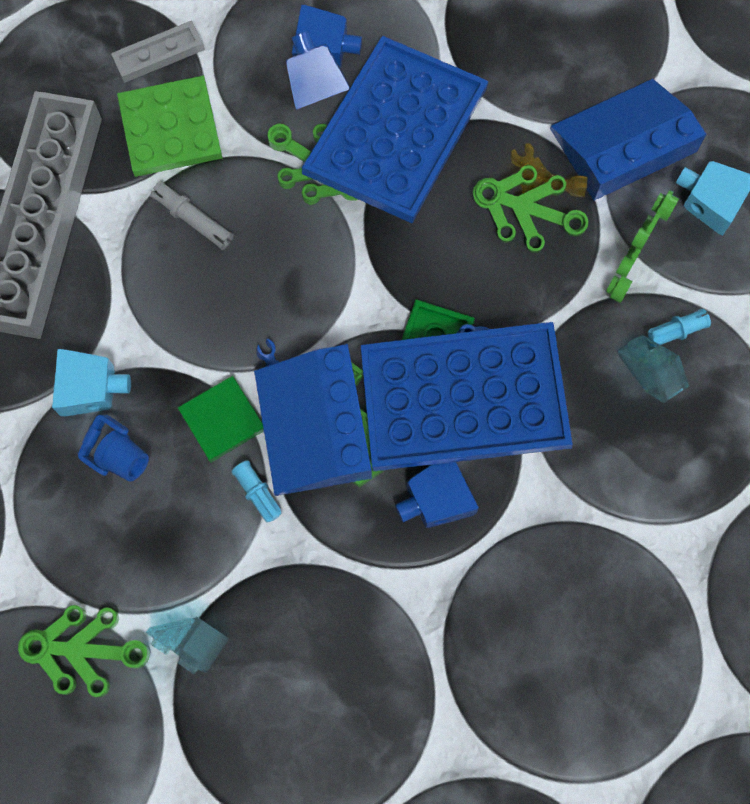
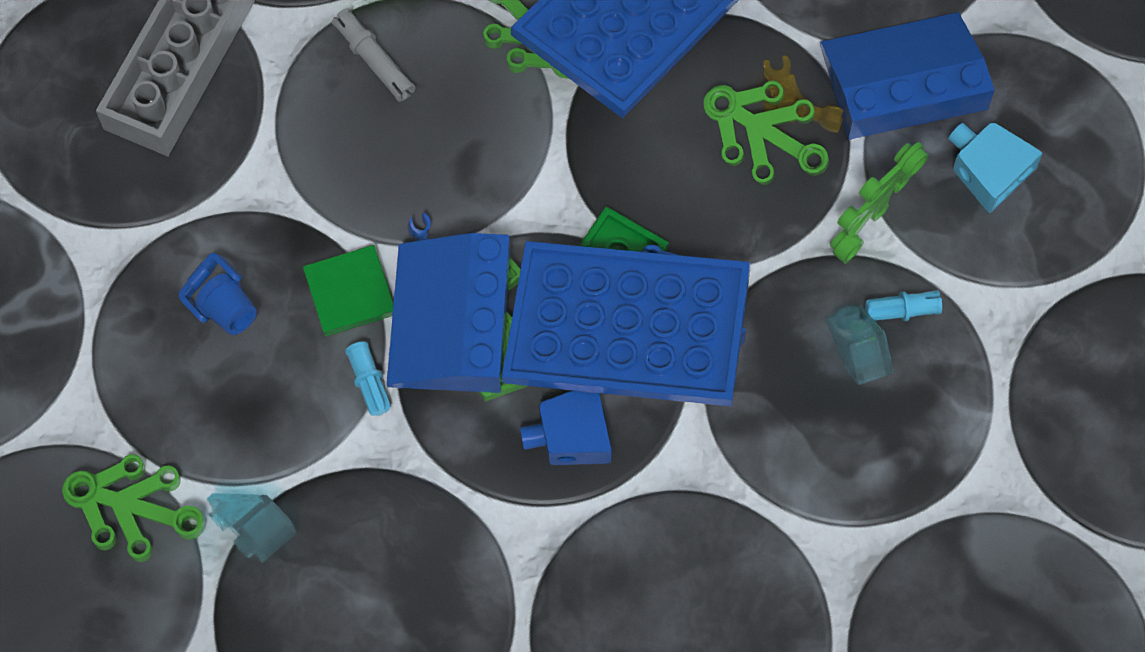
camera: 15 degrees right, 5 degrees down
medium azure torso [52,349,131,416] -> none

